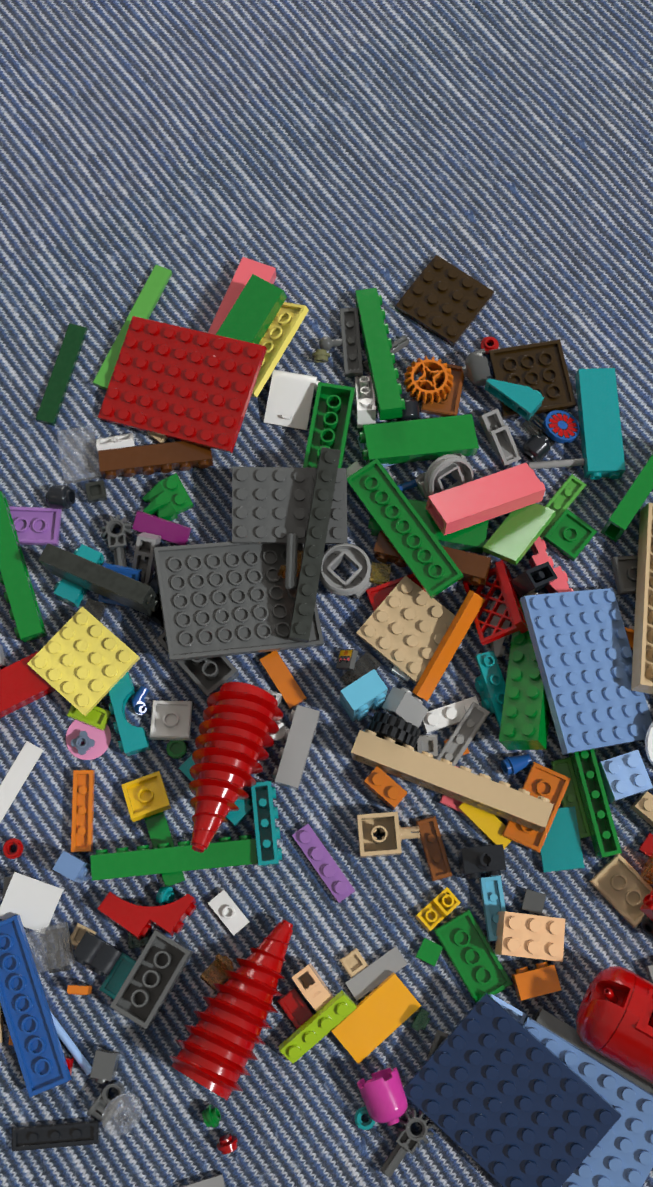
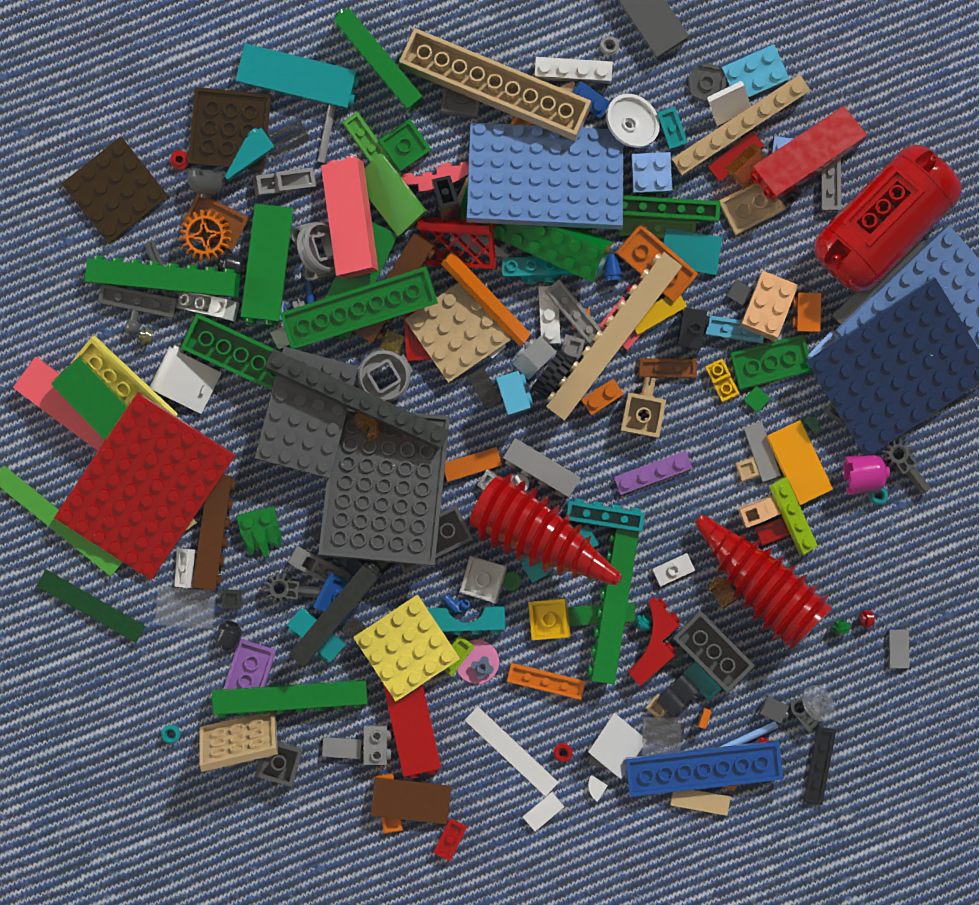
camera: 70 degrees left, 15 degrees up
medium blue brick [53,851,91,884] -> none
magenta tile [132,511,192,545] -> none
dark grey axle [285,533,298,590] -> none
dark grey tile [336,649,358,670] -> none
black head [523,434,550,462] -> none
tile [543,410,580,444] -> none

